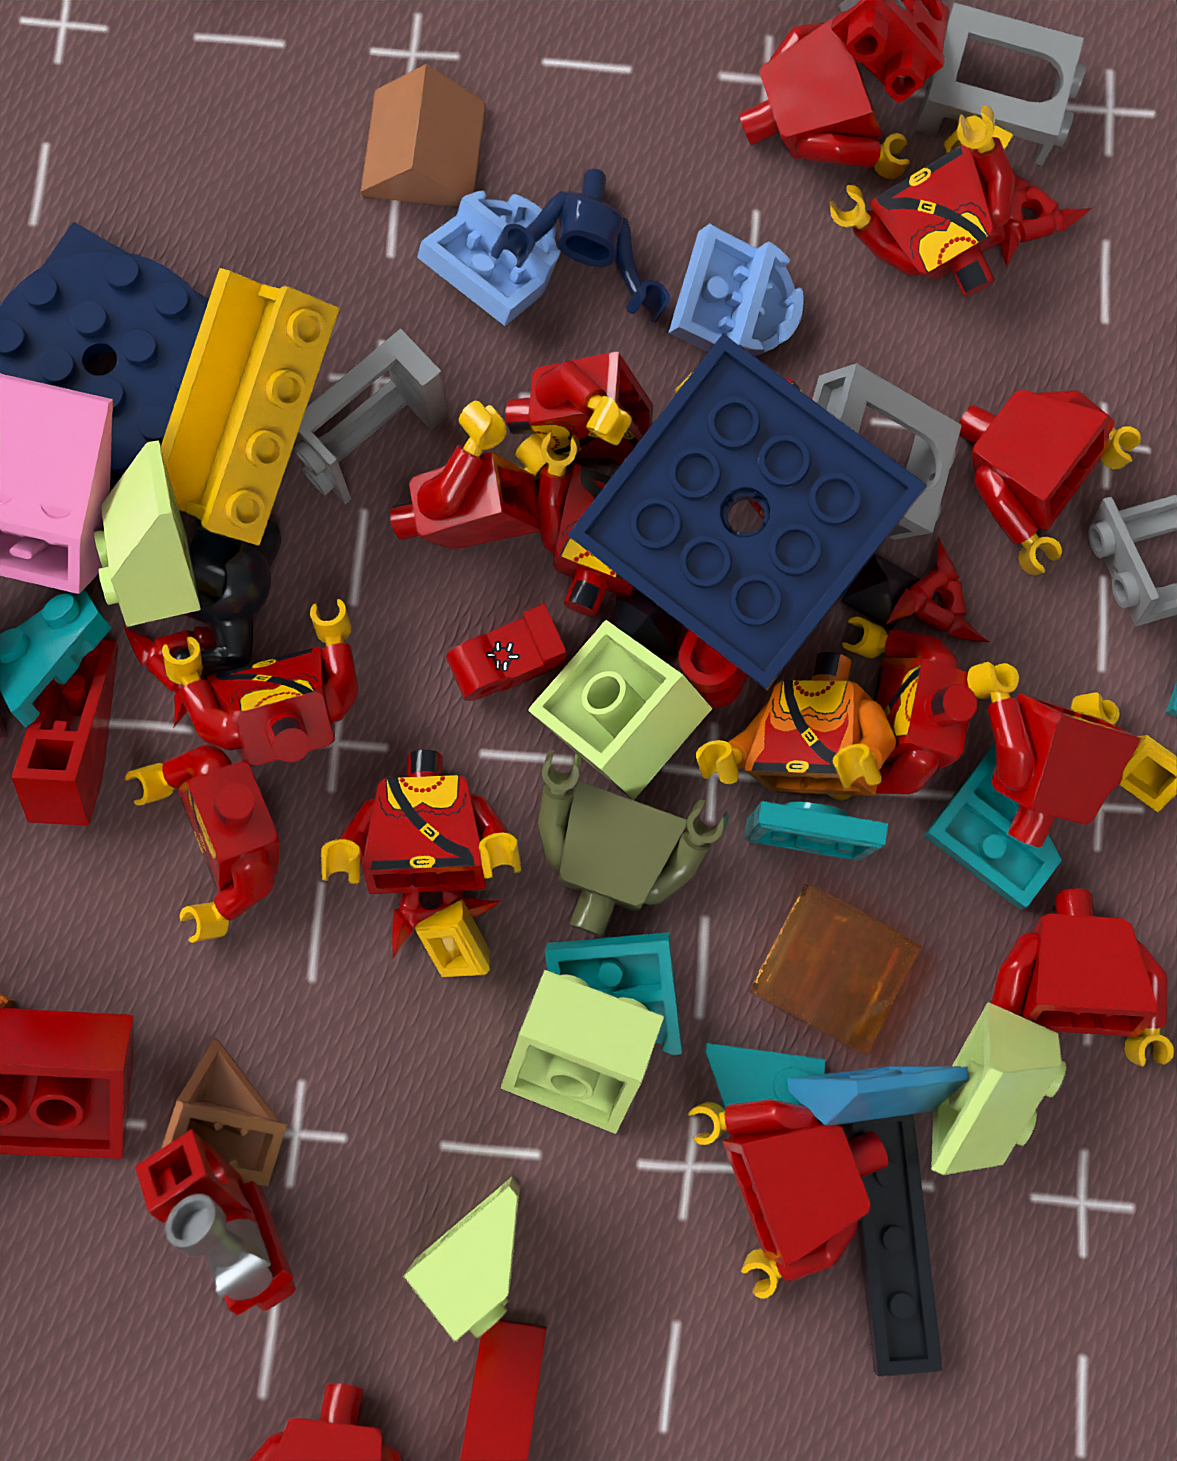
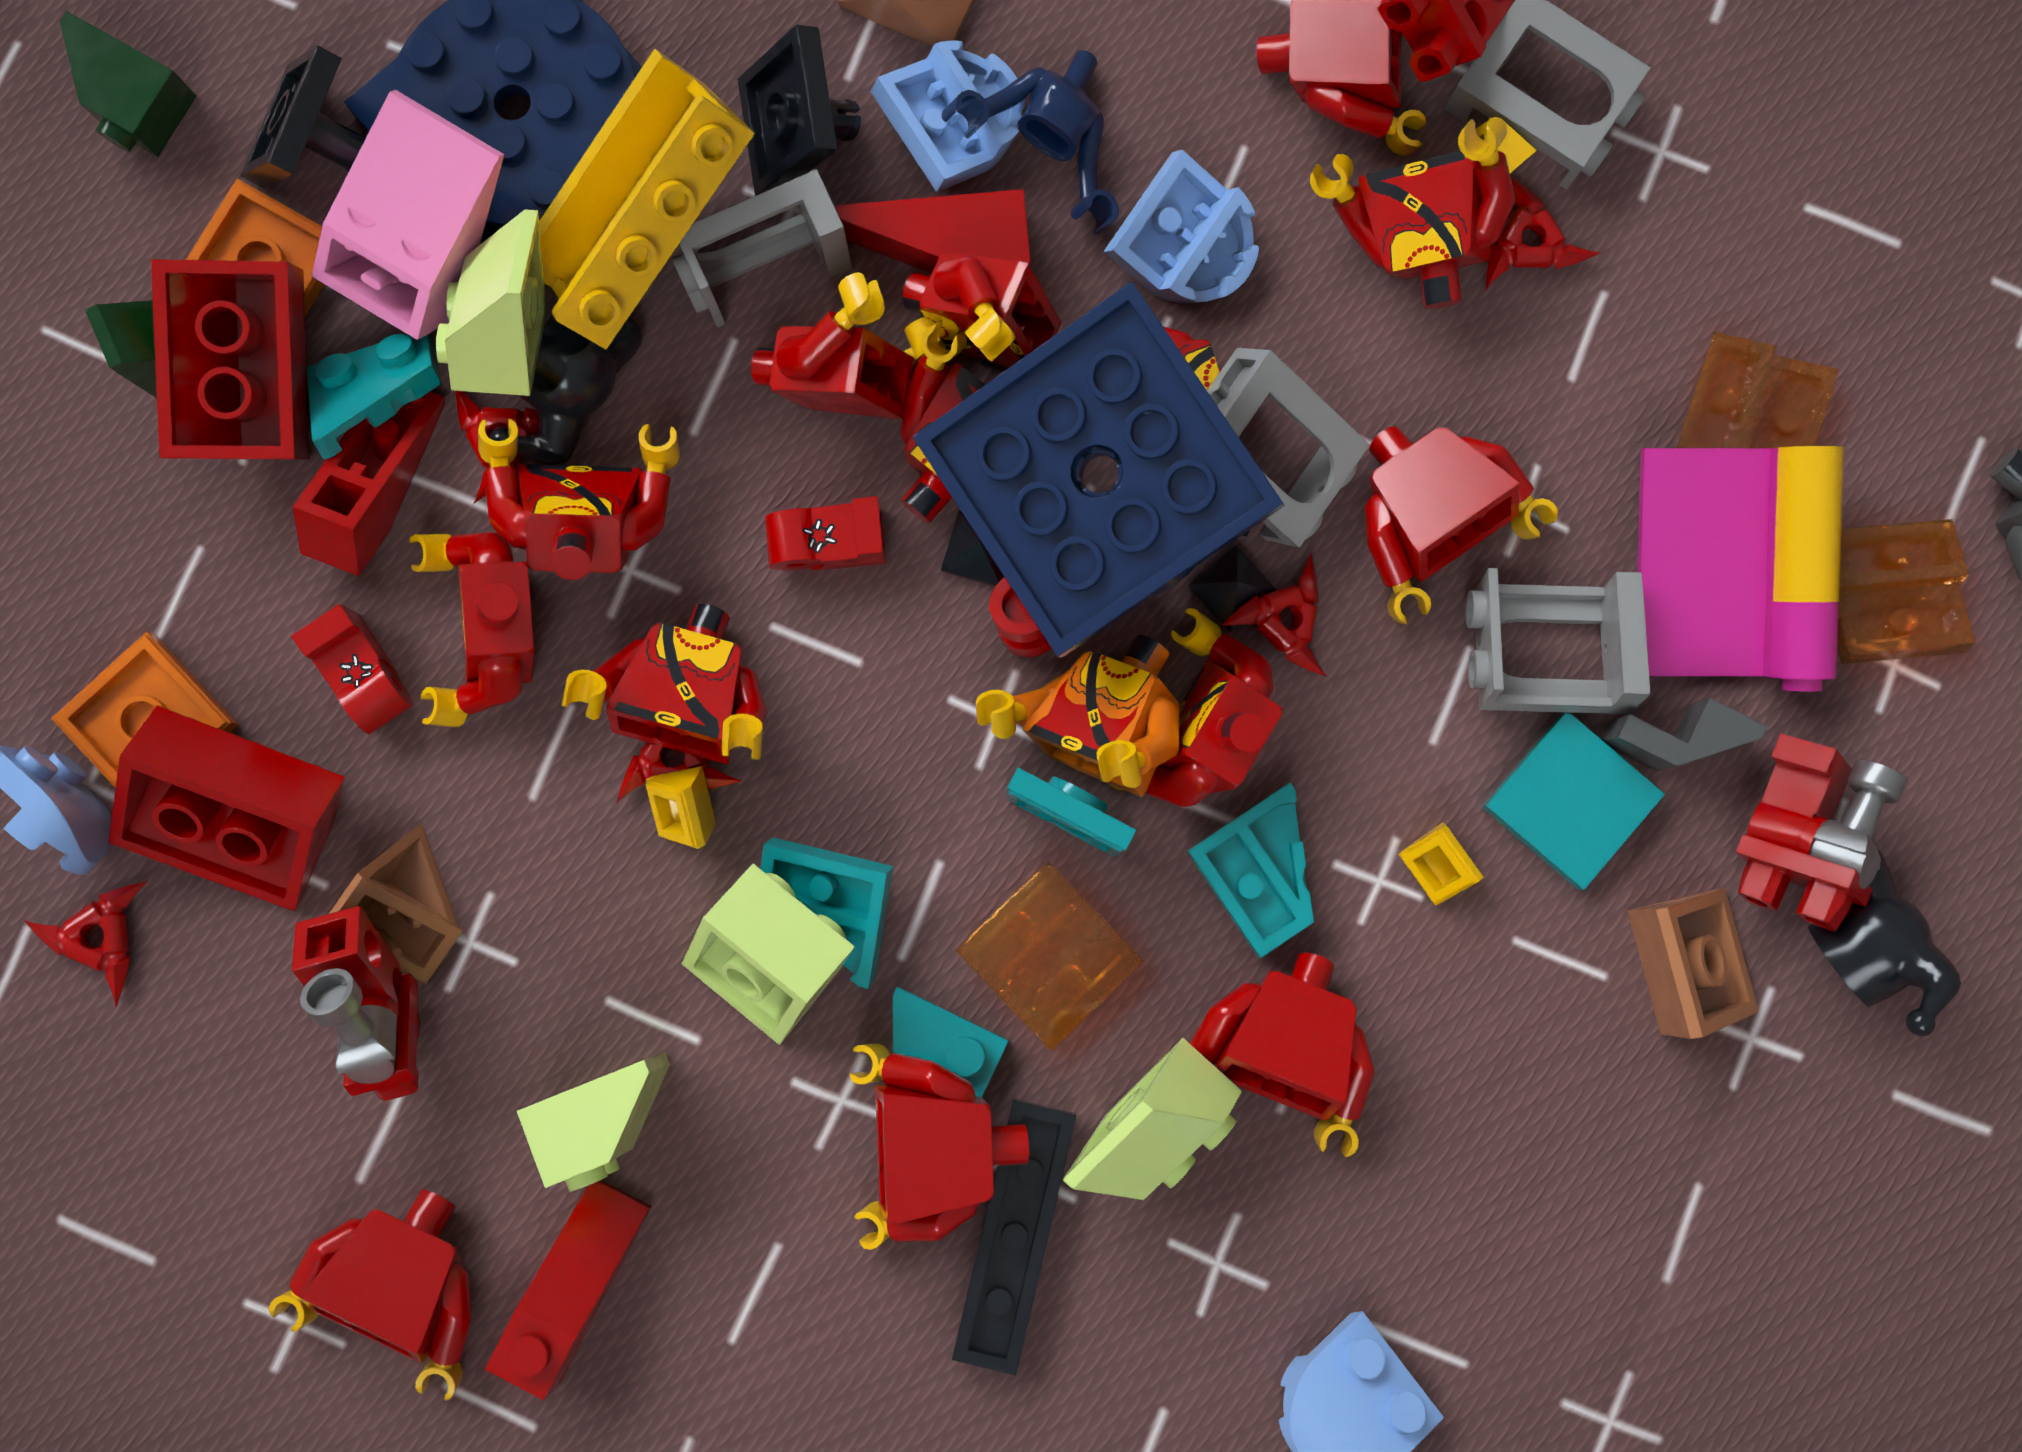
camera: 20 degrees right, 5 degrees up
yellowish green slope [528,620,712,800] -> none
olive torso [537,750,729,937] -> none
dark azure slope [787,1066,969,1126] -> none
red torso [967,662,1141,848] -> none
none -> red leg [291,604,414,735]
none -> black tile [737,24,861,196]
none -> red slope [835,189,1031,273]

